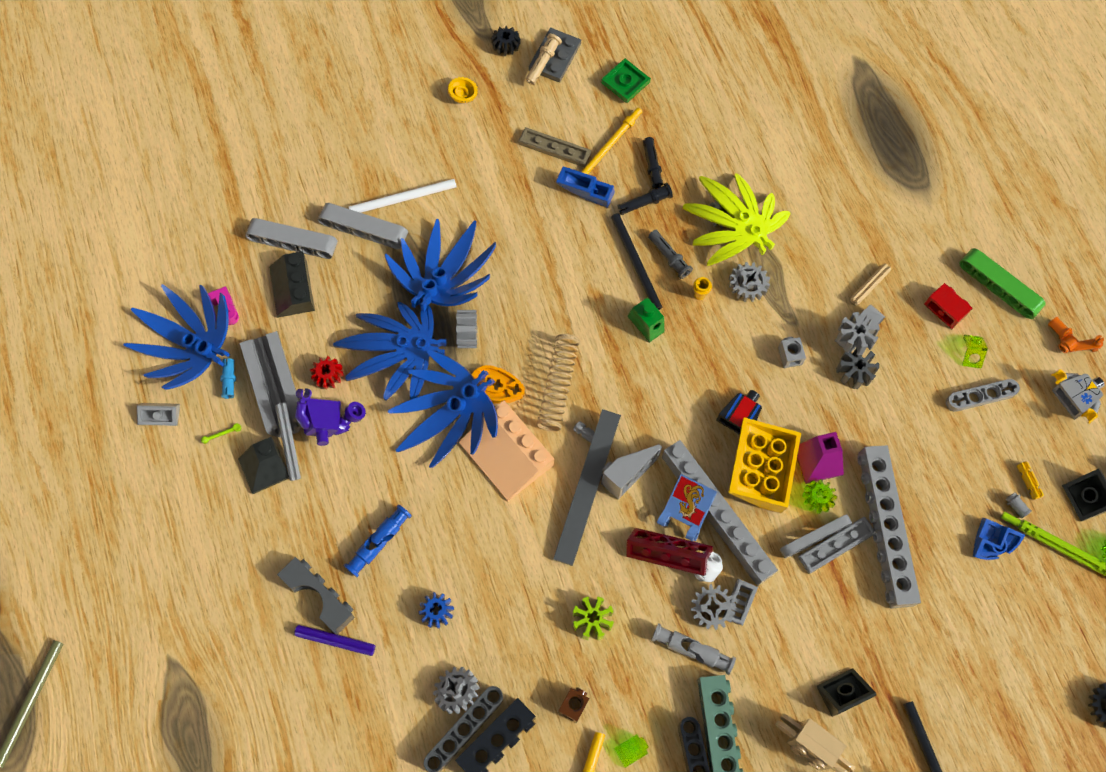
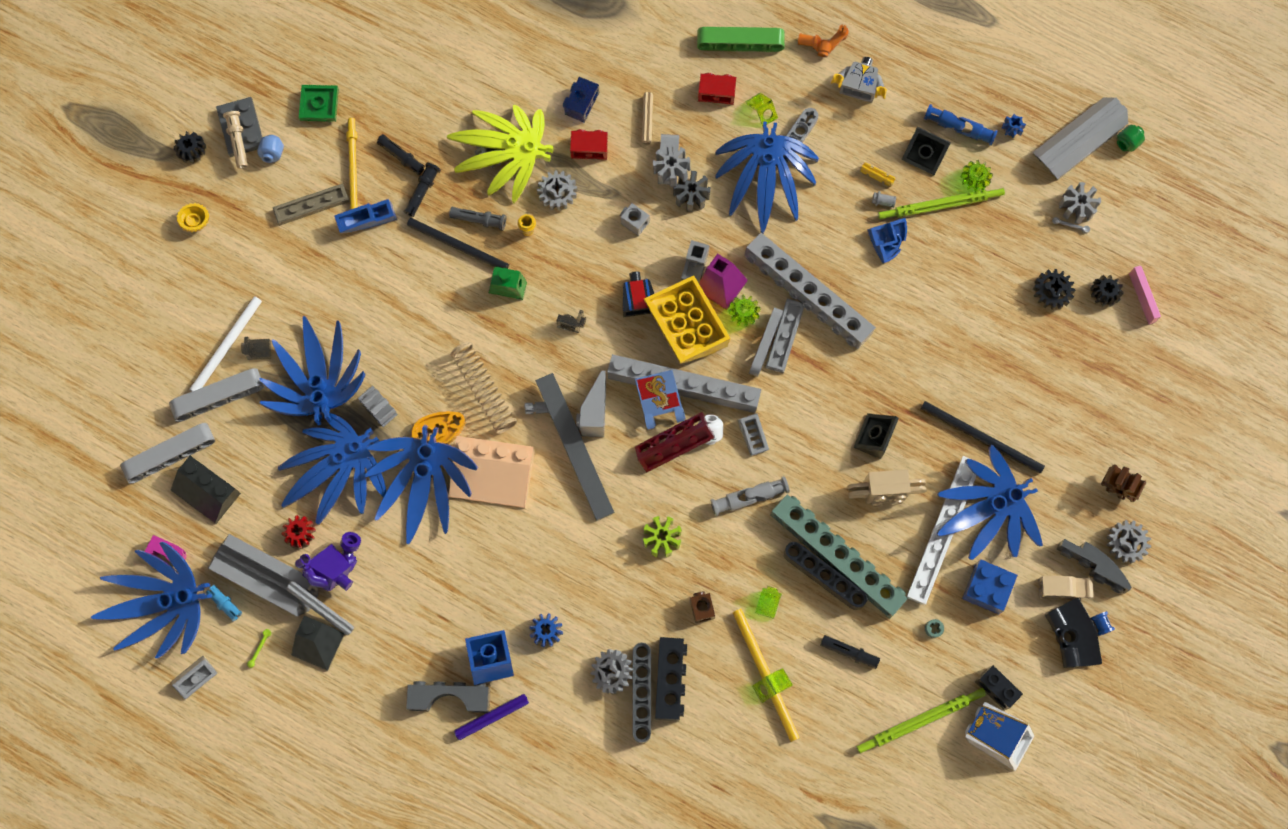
camera: 40 degrees left, 5 degrees up
blue piece [343,504,412,578] -> none
light grey gear [691,584,736,630] -> none
none -> clear smoke bracket [241,337,271,360]
none -> medium blue head [257,135,284,163]
none -> blue brick [465,630,514,685]
none -> clear smoke bracket [556,310,586,333]
none -> clear blue brick [563,76,600,123]
none -> red brick [570,129,608,160]
none -> light grey brick [681,240,710,283]
none -> blue plant [715,122,819,234]

